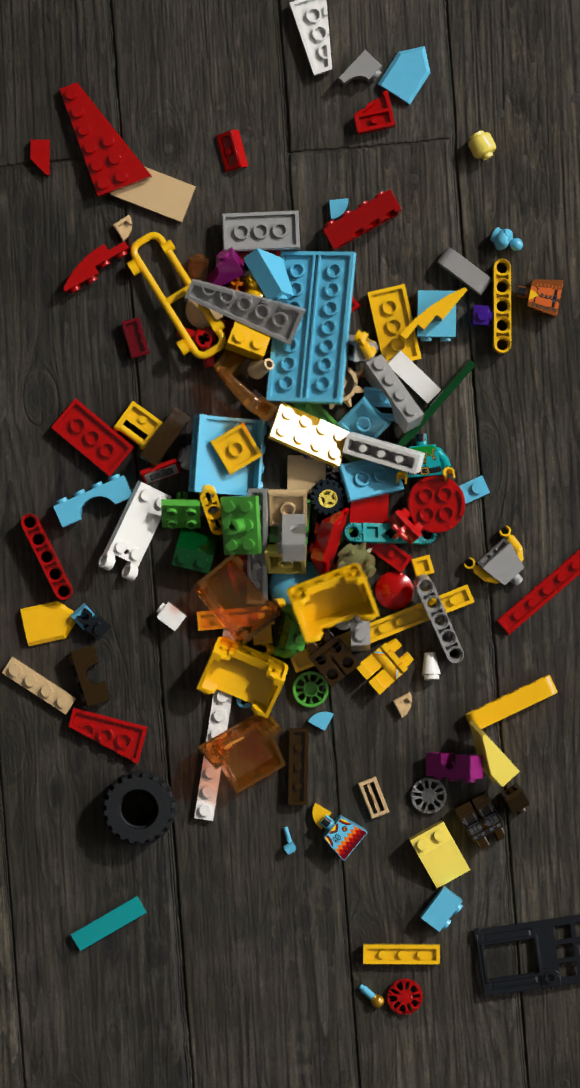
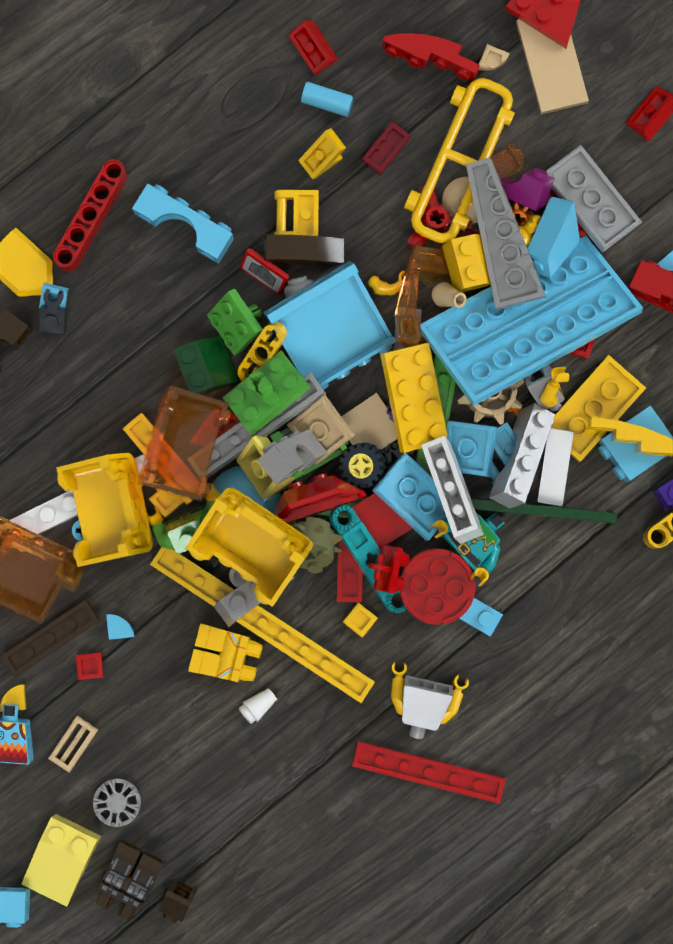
camera: 55 degrees right, 5 degrees down
red plate [51,398,135,477] -> none
white hinge [98,481,171,581] -> none
white brick [156,602,187,631] -> none
yellow tile [210,422,263,475] -> none
bright green wheel [293,671,329,707] -> none
dark brown hips [305,628,361,687] -> none
red dish [375,571,413,610] -> none
tan tile [393,692,412,718] -> none
light grey beam [414,574,464,663] -> none
magenta arch [426,752,483,783] -> none
yellow beam [465,675,558,729] -> none
light yellow slope [470,720,520,787] -> none
none -> red tile [76,652,104,680]
none -> red slope [288,20,339,75]
none -> yellow slope [298,128,346,179]
none -> medium azure brick [301,82,354,117]
none -> yellow piece [368,271,414,295]

